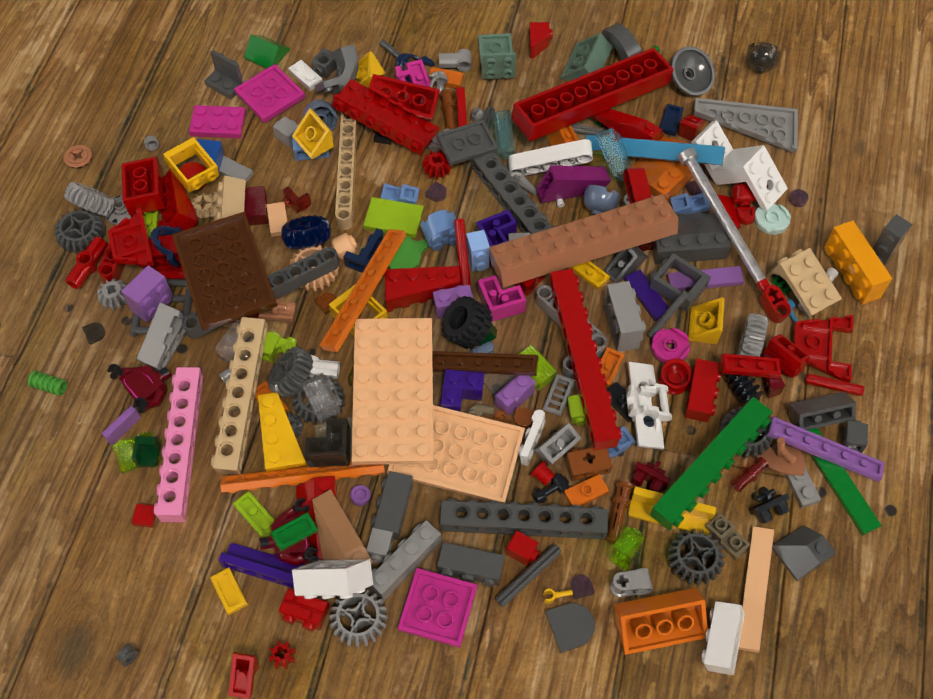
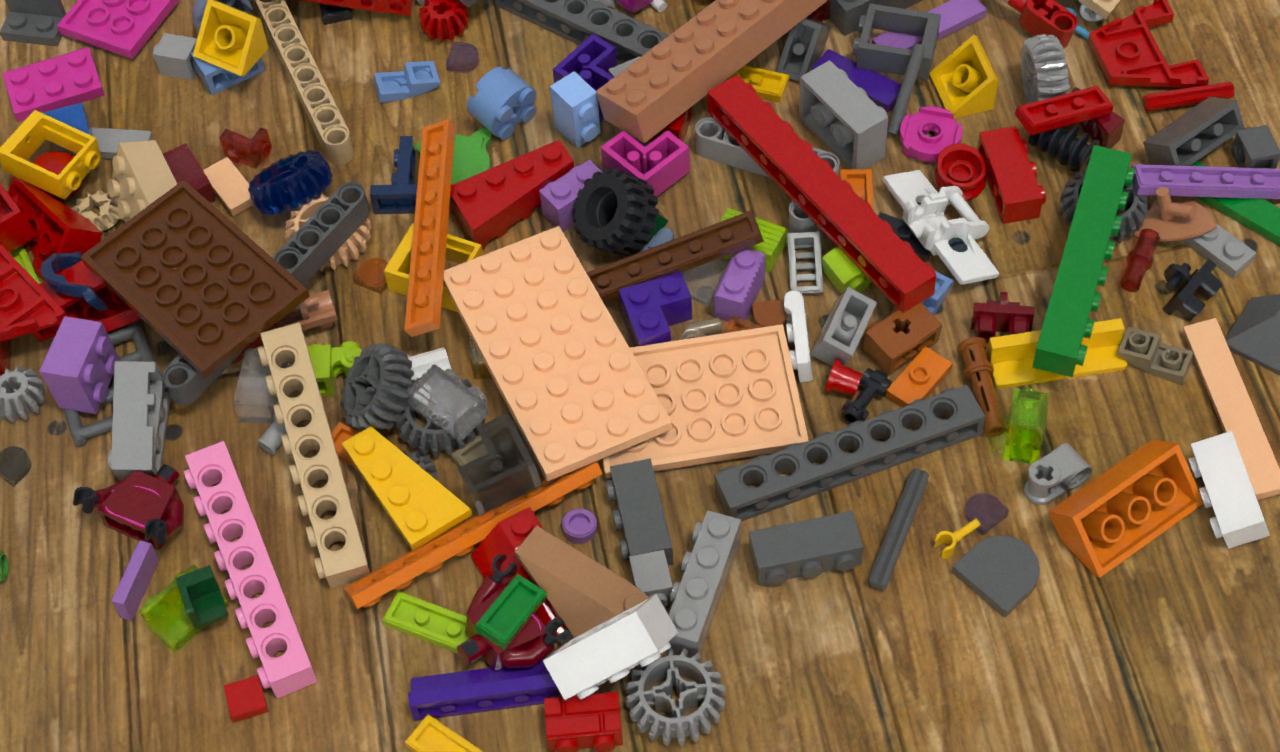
camera: 20 degrees left, 5 degrees down
light nougat head [331,233,358,260] -> none
lime tile [363,197,424,238] -> none
dark pink plate [398,568,478,648] -> none
red axle [454,218,471,288] -> none
red brick [506,531,540,566] -> none
dark grey gear [667,528,725,586] -> none
red brick [762,334,811,378] -> none

